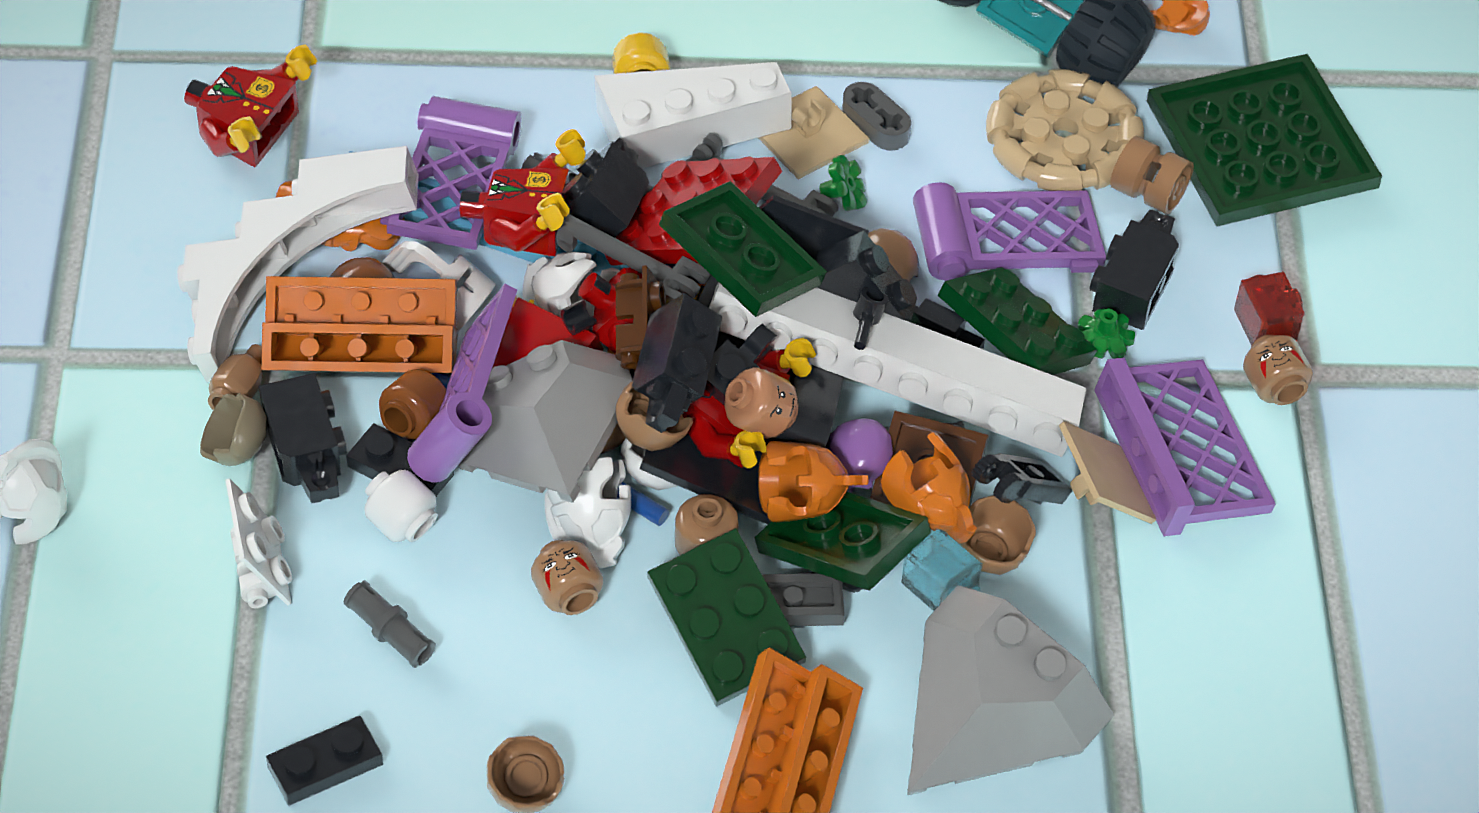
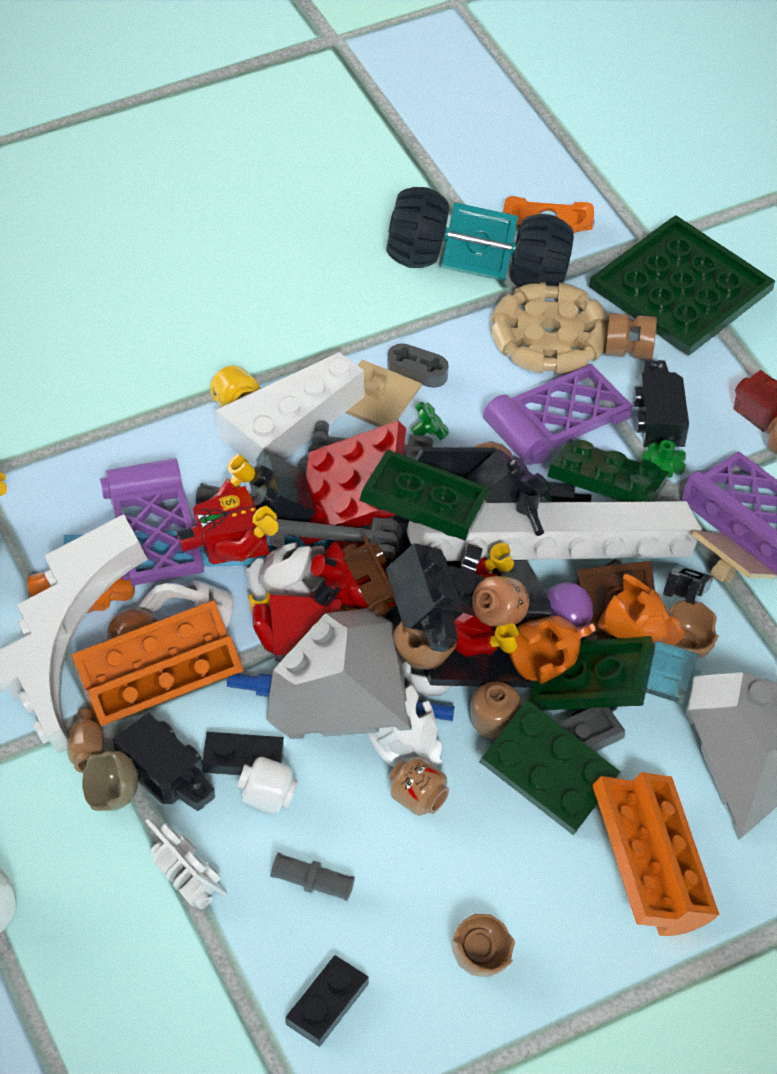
camera: 25 degrees left, 0 degrees up
dark orange head [379,369,446,440] -> none
medium lavender piece [407,284,517,483] -> none

